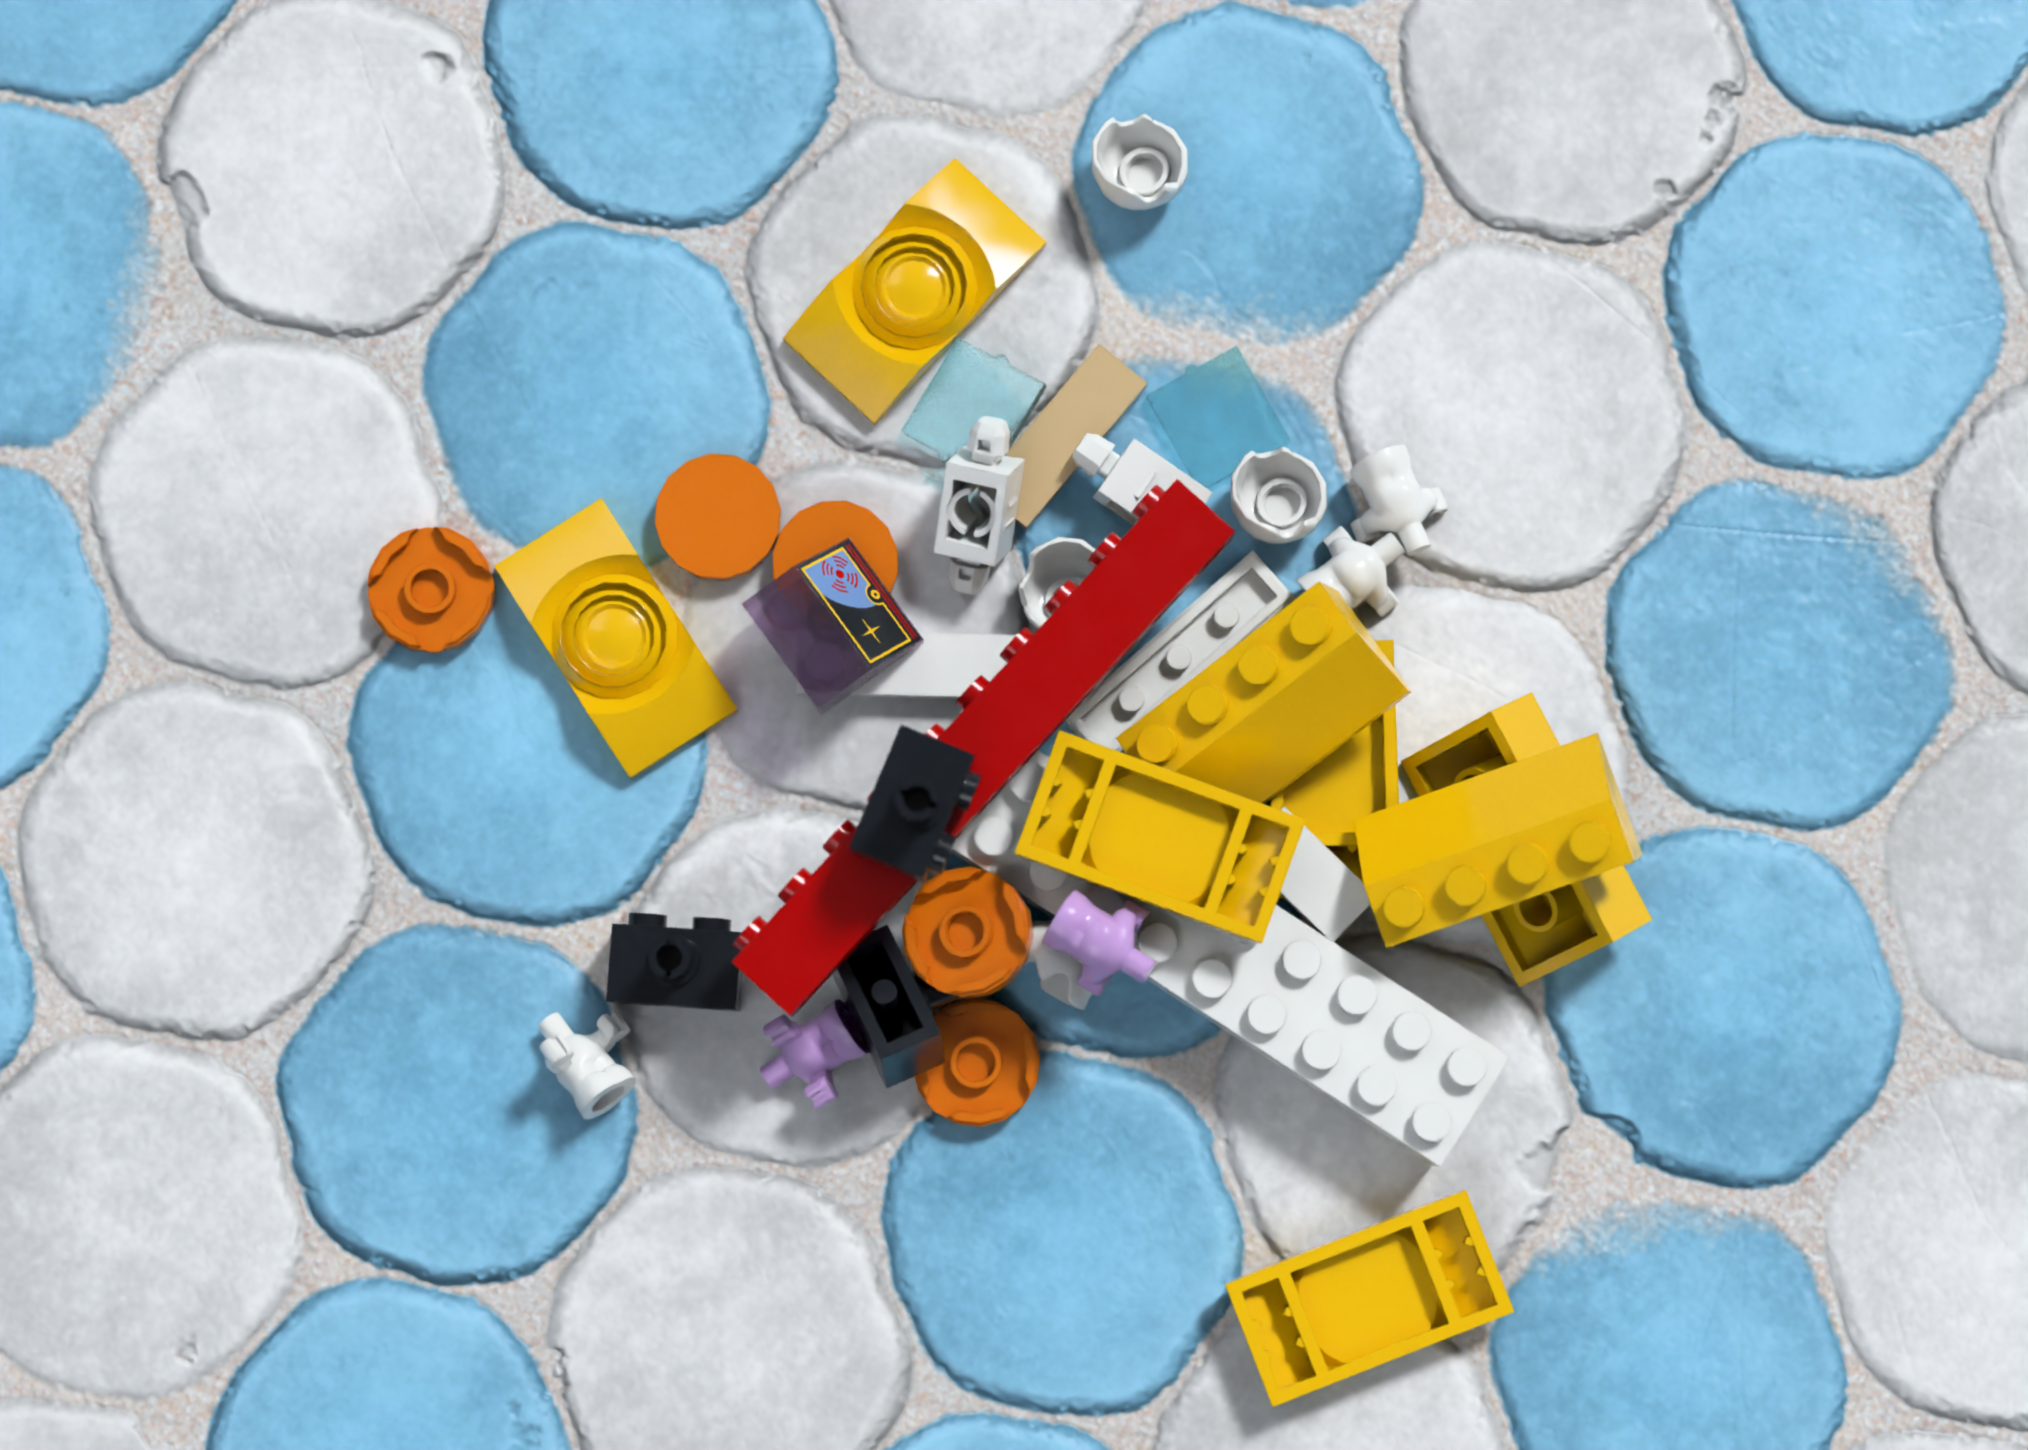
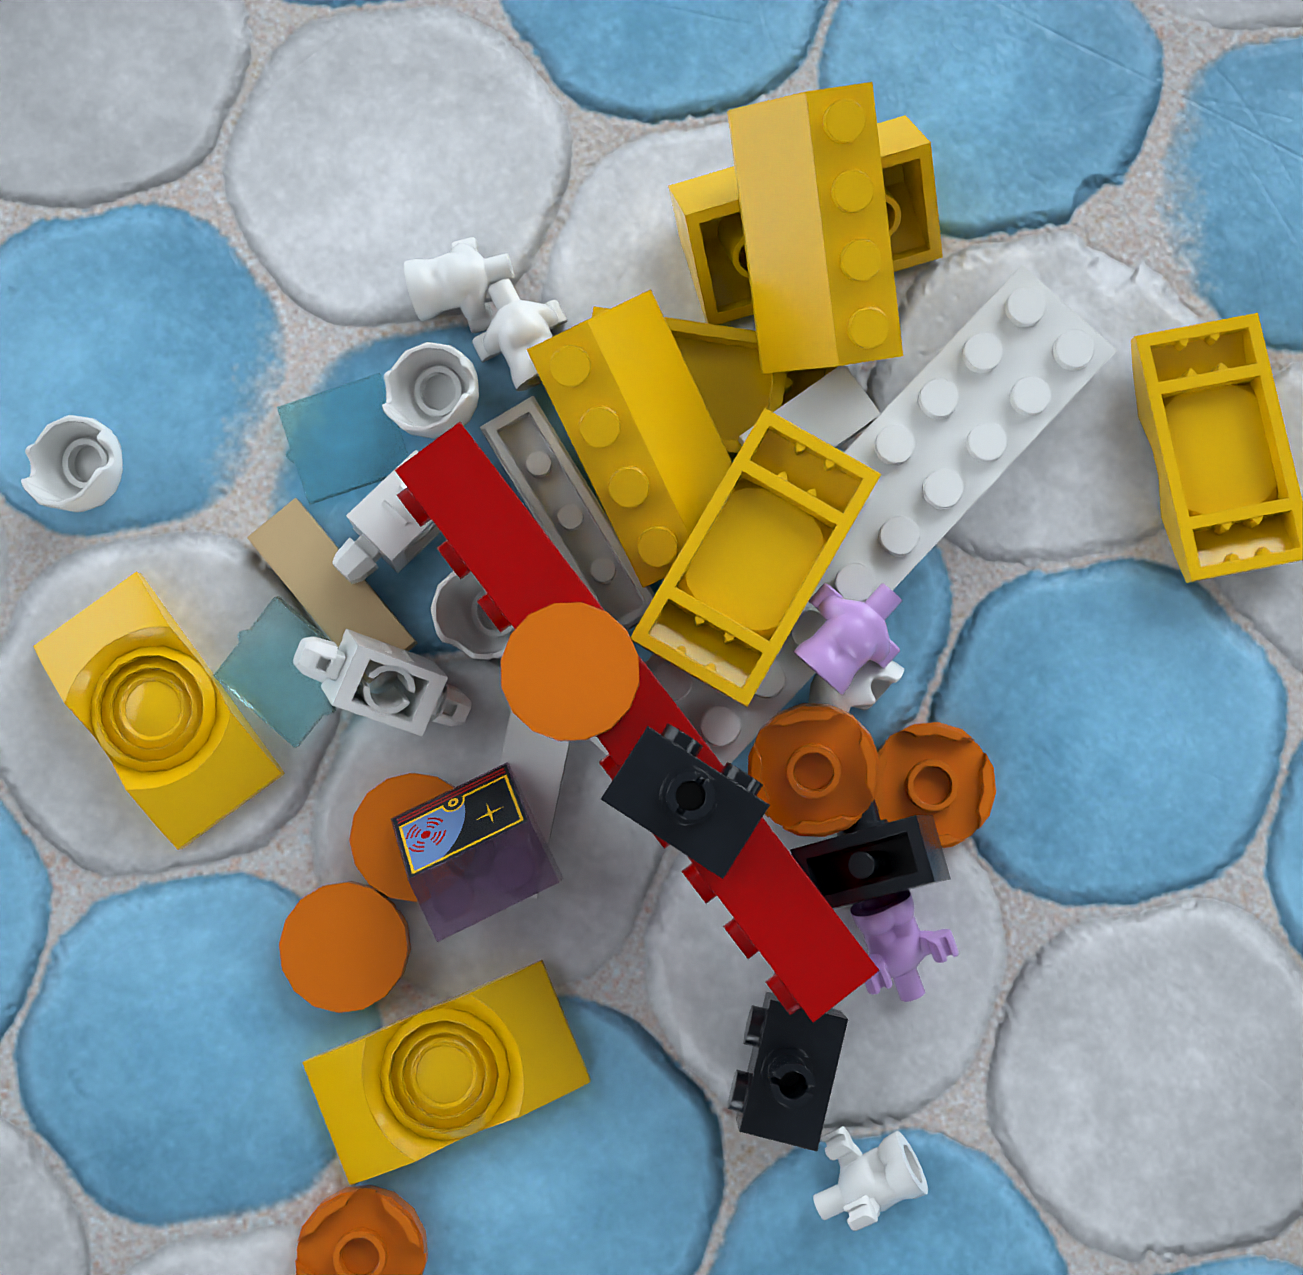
camera: 75 degrees left, 0 degrees up
none -> orange tile [501,602,640,742]

